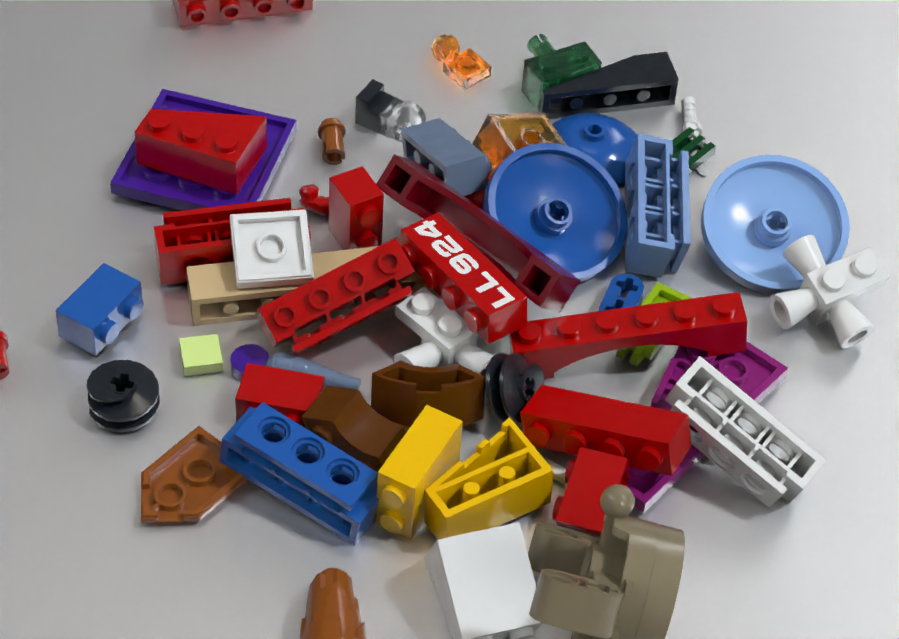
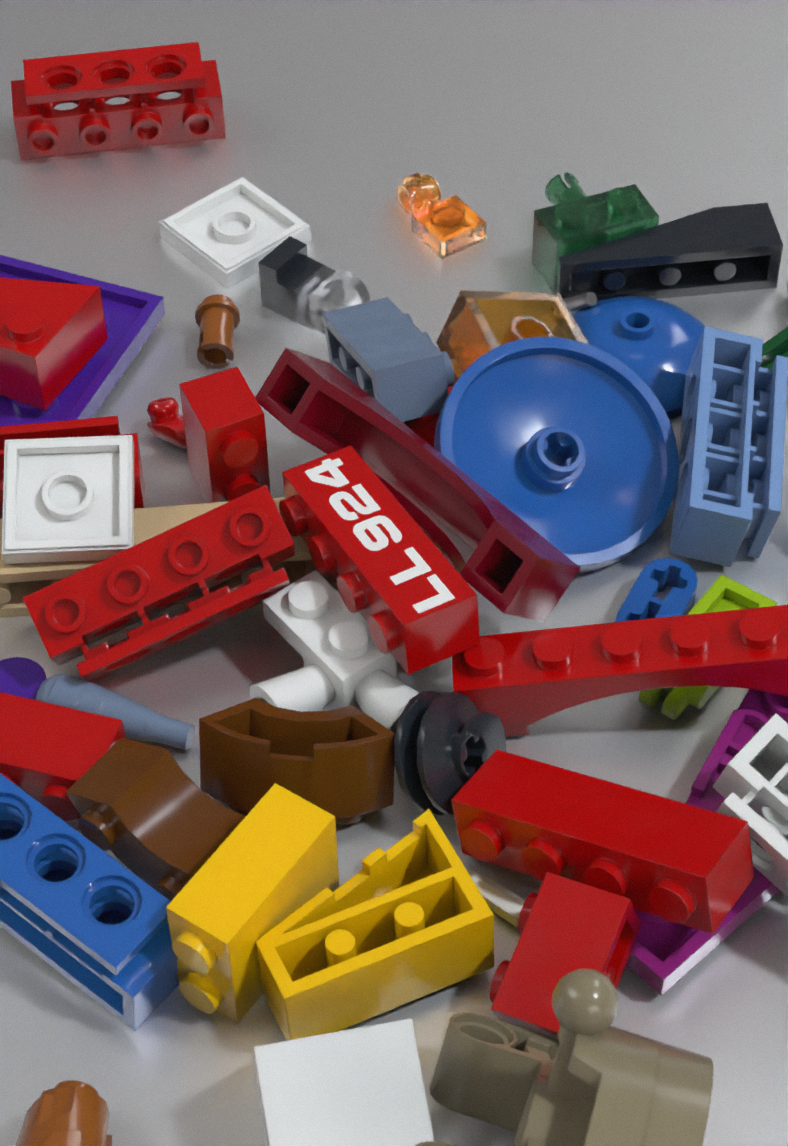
camera: 10 degrees right, 0 degrees up
none -> white tile [159,177,312,289]
none -> flat silver piece [553,292,597,315]

